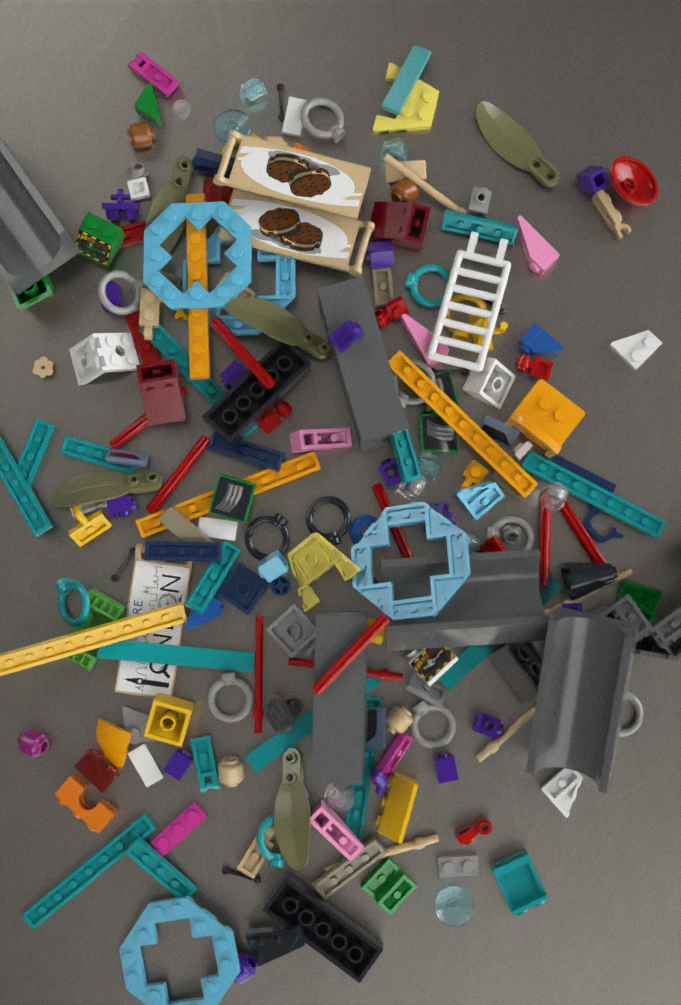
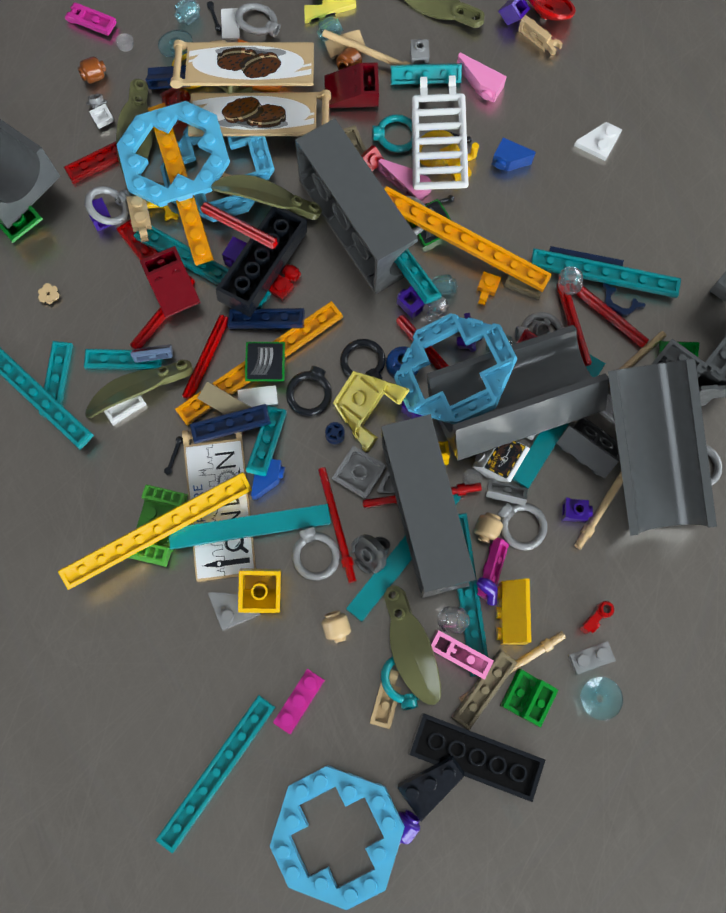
camera: 20 degrees left, 10 degrees down
magenta head [18,728,49,757] -> none
orange arch [54,773,118,833] -> none
teal piece [55,577,90,626] -> none
yellow plate [68,505,112,547] -> none
white bracket [69,332,140,385] -> none
clear red bracket [74,748,120,793] -> none
green slope [76,211,126,268] -> none
light orange brick [96,718,133,768] -> none
dark purple hips [102,189,140,220] -> none
dark purple brick [106,495,138,520] -> none
teal tile [125,836,197,897] -> none
white tile [127,743,165,787] -> none
green slope [134,83,162,127] -> none
dark purple brick [163,748,194,781] -> none
teal plate [190,735,221,793] -> none
dark blue plate [216,562,270,615] -> none
black hinge [221,866,261,884] -> none
medium azure brick [257,549,289,583] -> none
bright pink slope [289,428,352,453] -> none
red axle [311,614,389,695] -> none
dark purple bracket [328,321,364,353] -> none
sand blue slope [365,707,386,748] -> none
dark purple brick [366,241,394,269] -> none
slope [419,414,459,453] -> none
dark purple brick [433,751,459,784] -> none
medium azure wing [454,480,505,521] -> none
white slope [463,357,516,410] -> none
sand blue slope [480,415,520,449] -> none
teal panel [490,850,548,915] -> none
light orange piece [504,379,585,459] -> none
white plate [512,441,533,461] -> none
red plate [514,354,554,381] -> none
white wing [540,768,583,818] -> none
black cone [561,562,618,601] -> none

